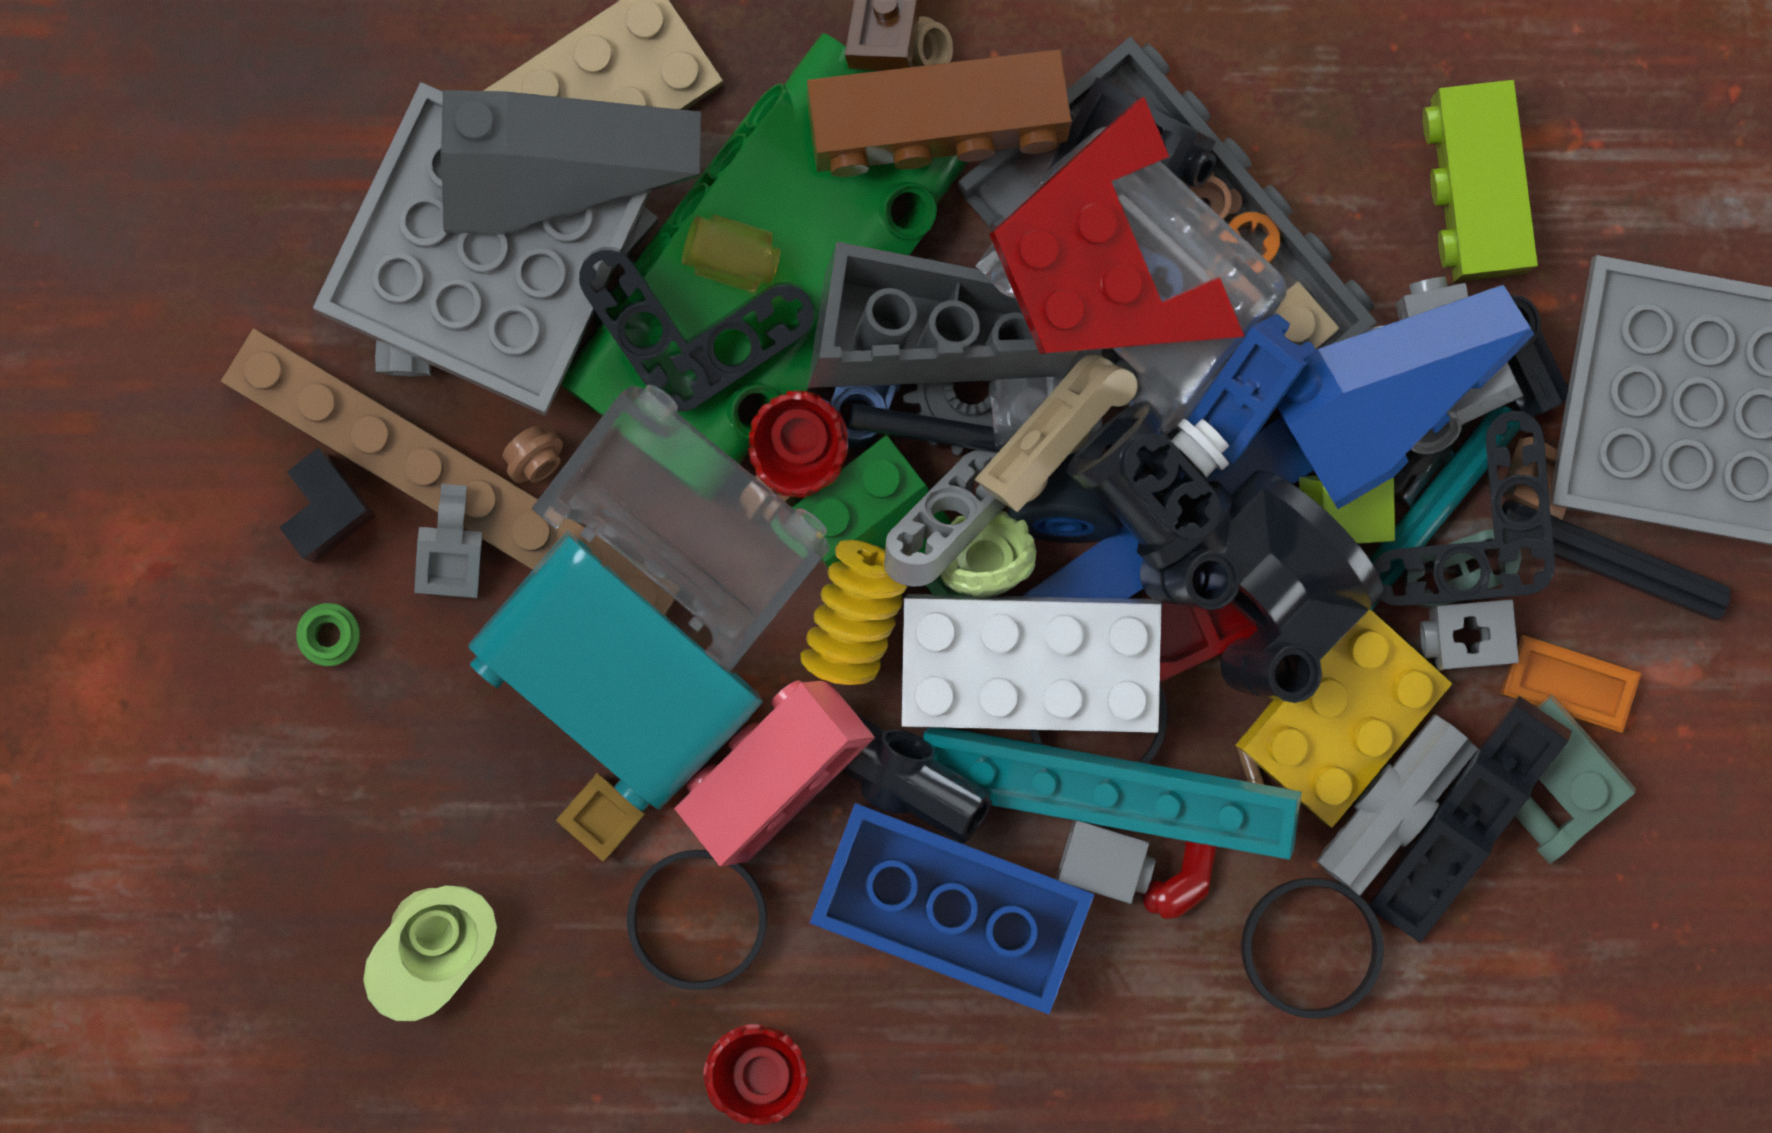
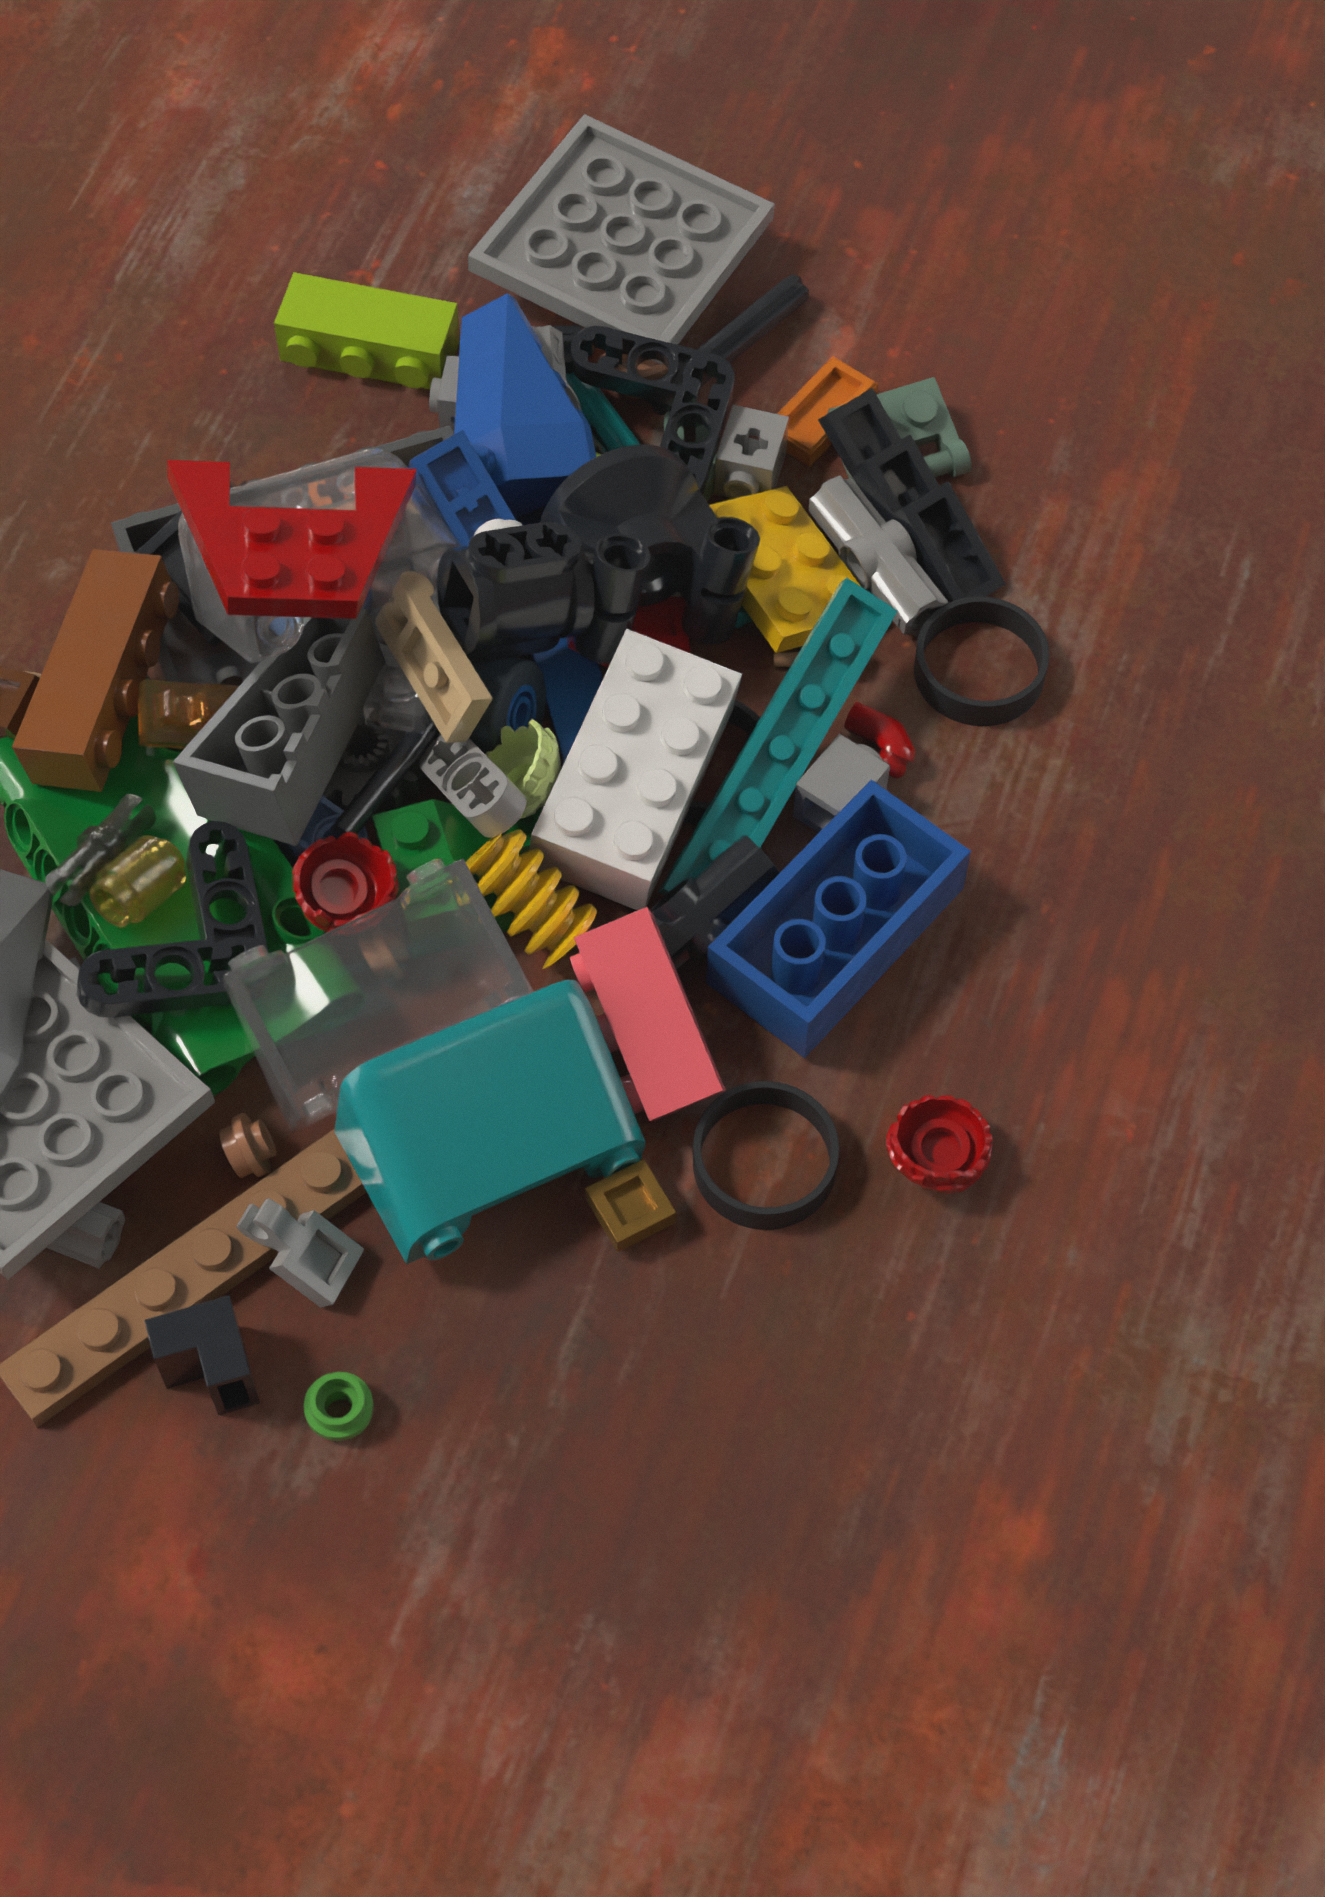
camera: 65 degrees left, 25 degrees down
yellowish green piece [363,885,497,1021] -> none
none -> clear smoke pin [45,794,156,906]
none -> clear orange plate [137,679,239,749]

